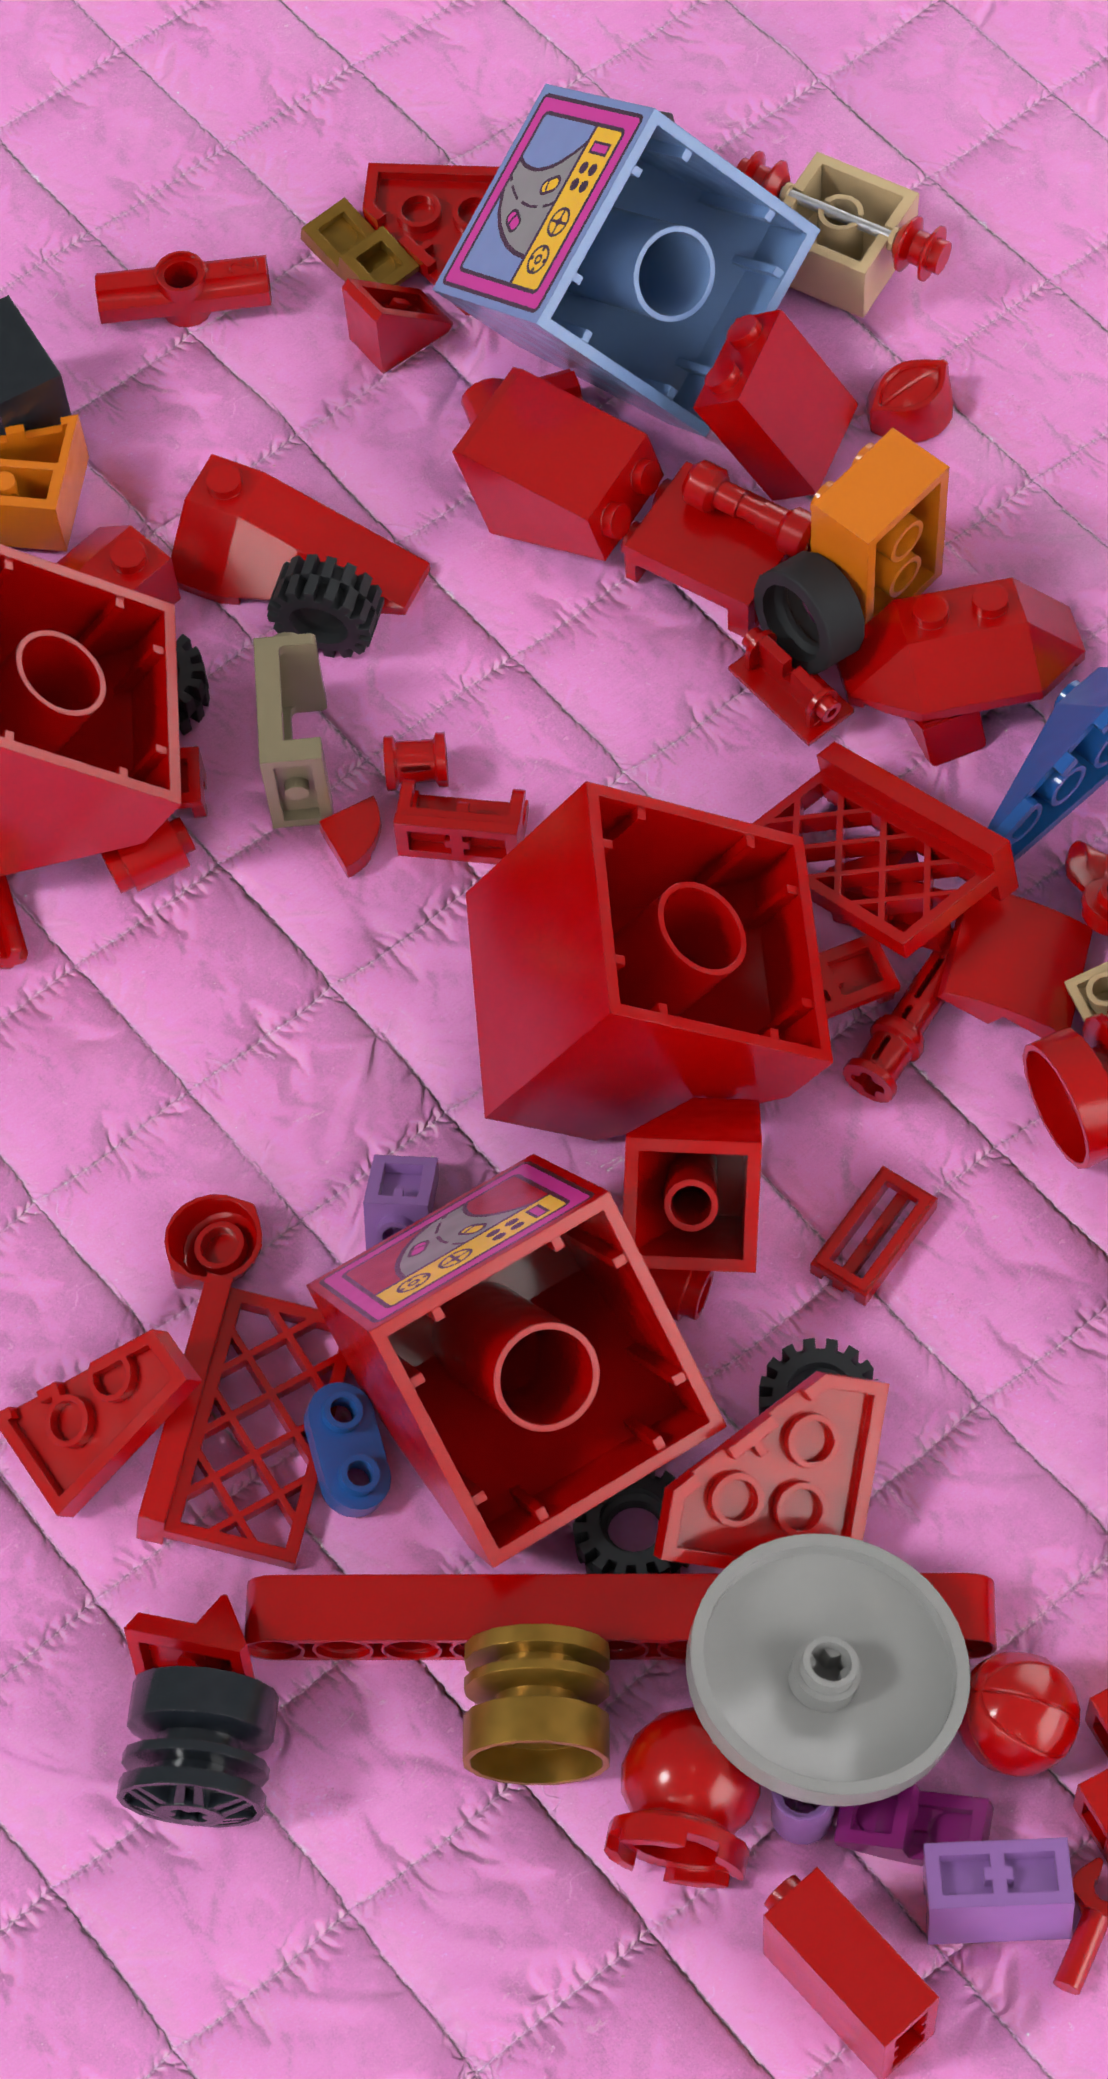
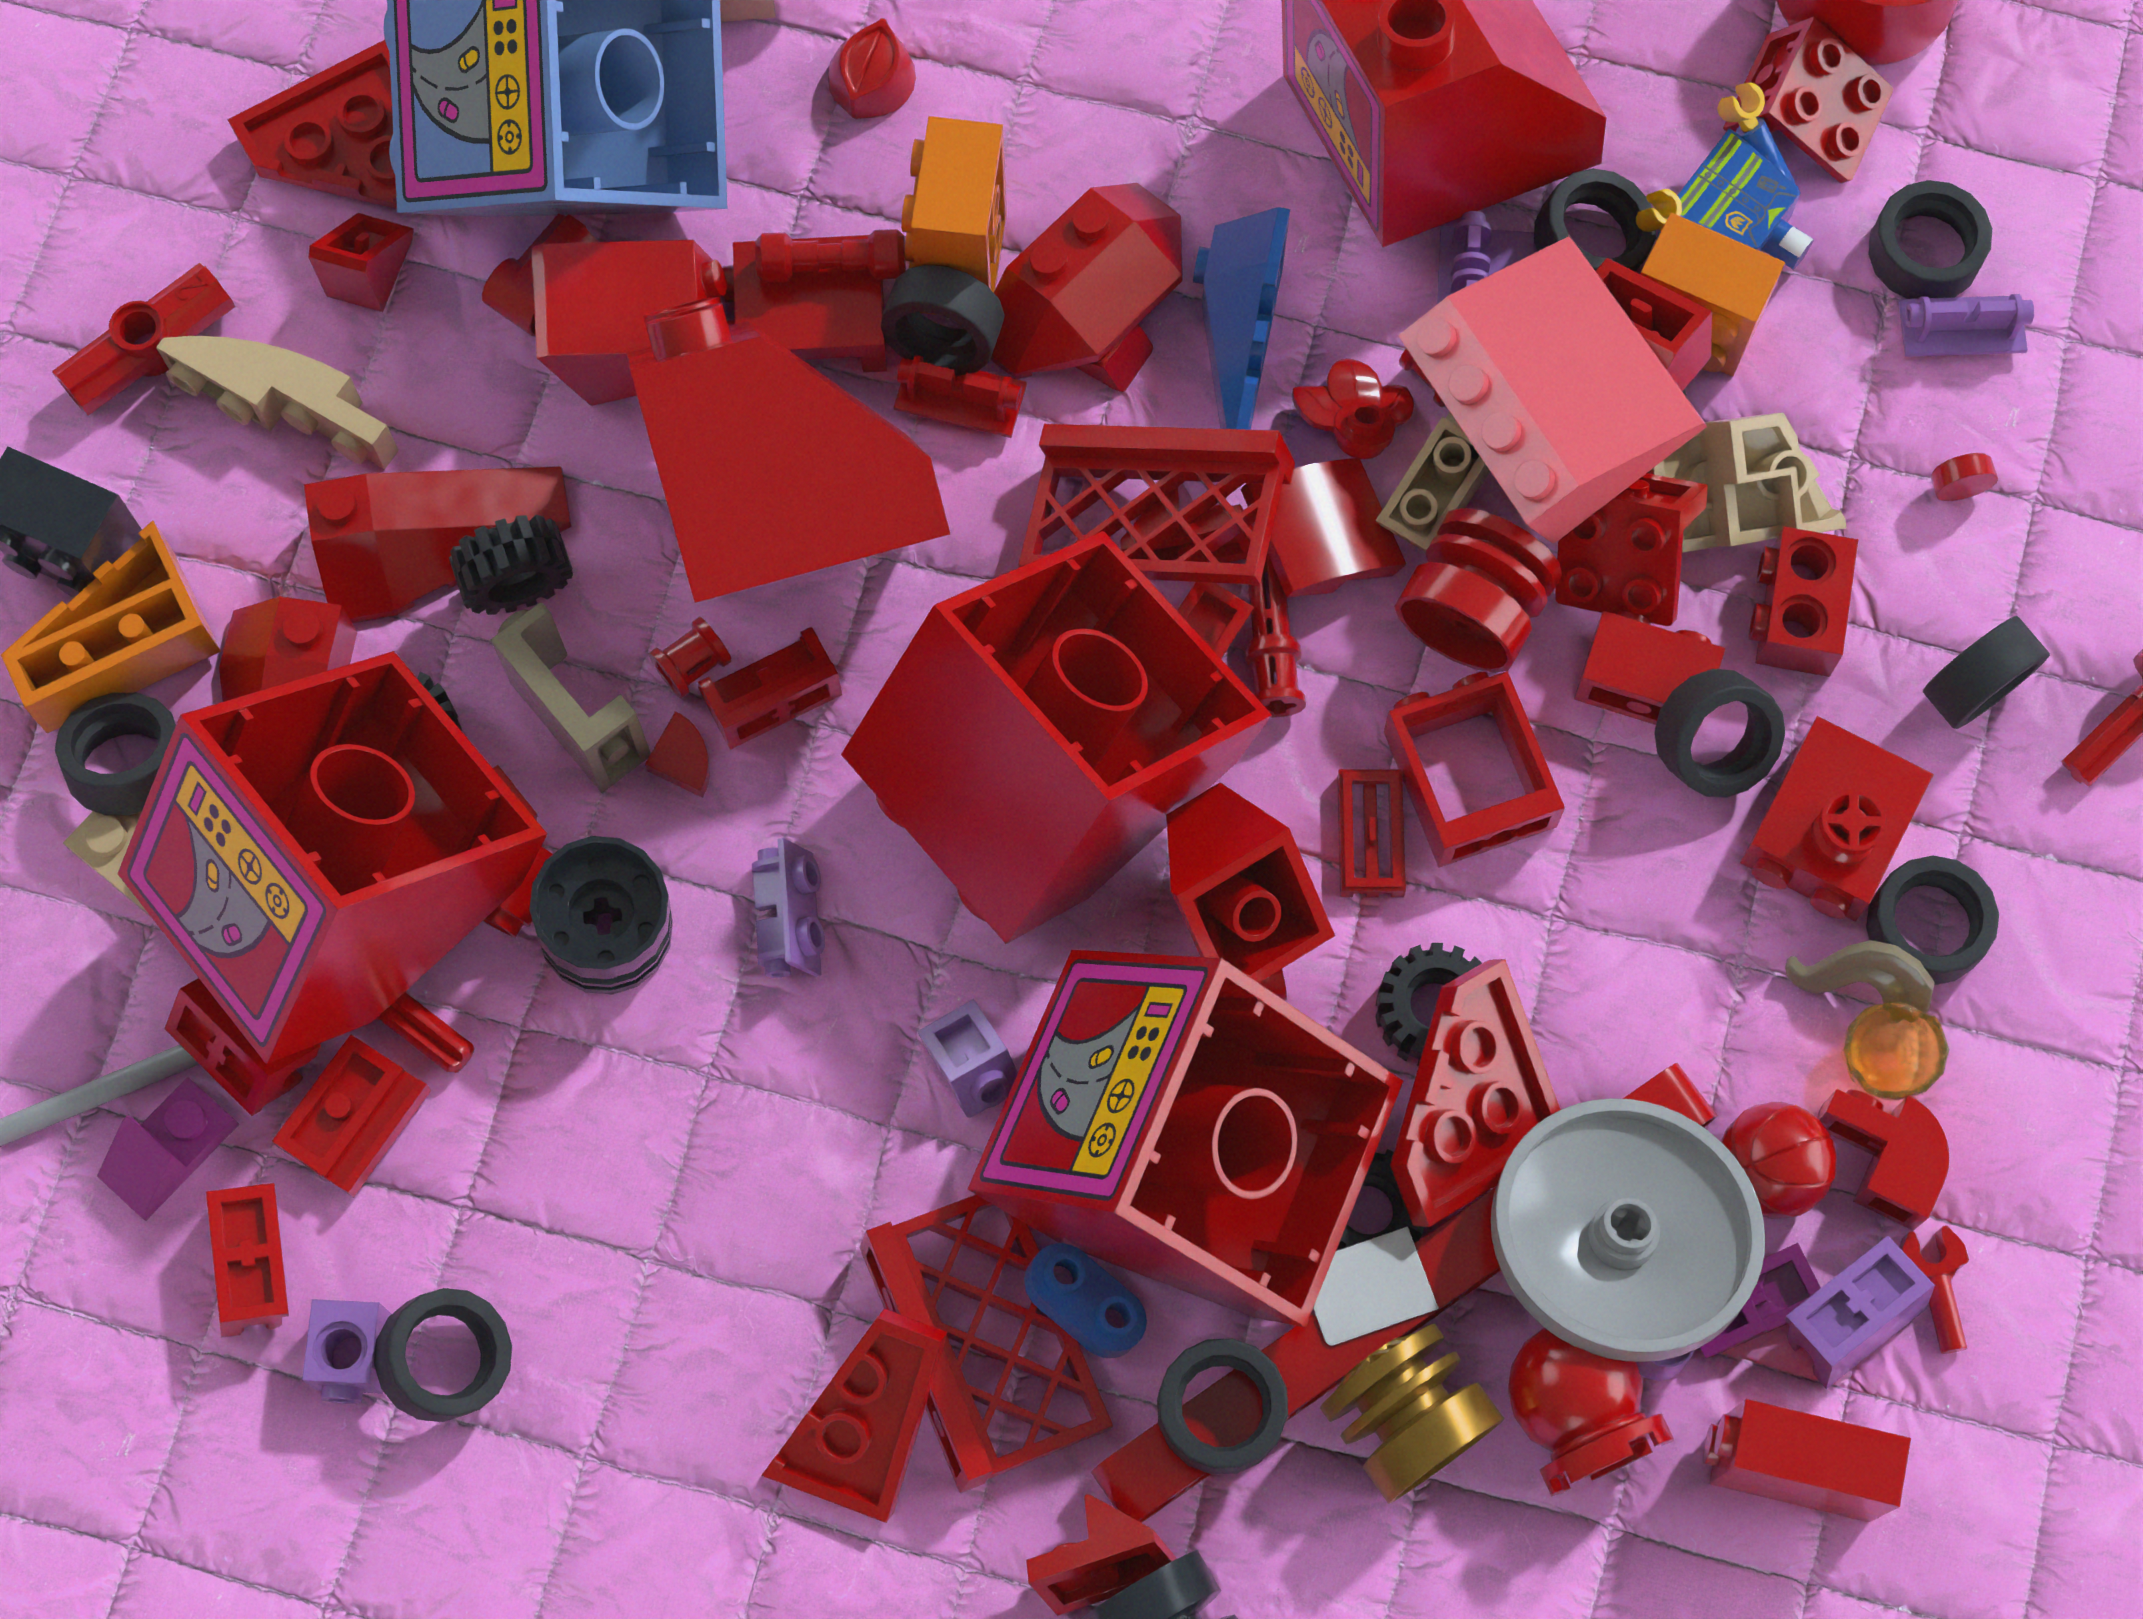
camera: 40 degrees left, 10 degrees up
red hat [164,1194,262,1290] -> none
pearl gold slope [300,197,420,285] -> none
red brick [693,309,858,501] -> none
none -> tan slope [156,336,399,470]
none -> black wheel [529,836,673,995]
none -> red slope [627,297,950,603]
none -> medium lavender hinge [752,838,825,978]
none -> black tyre [1157,1338,1288,1474]
none -> white sticker [1313,1227,1439,1346]
none -> red window [1384,671,1565,868]

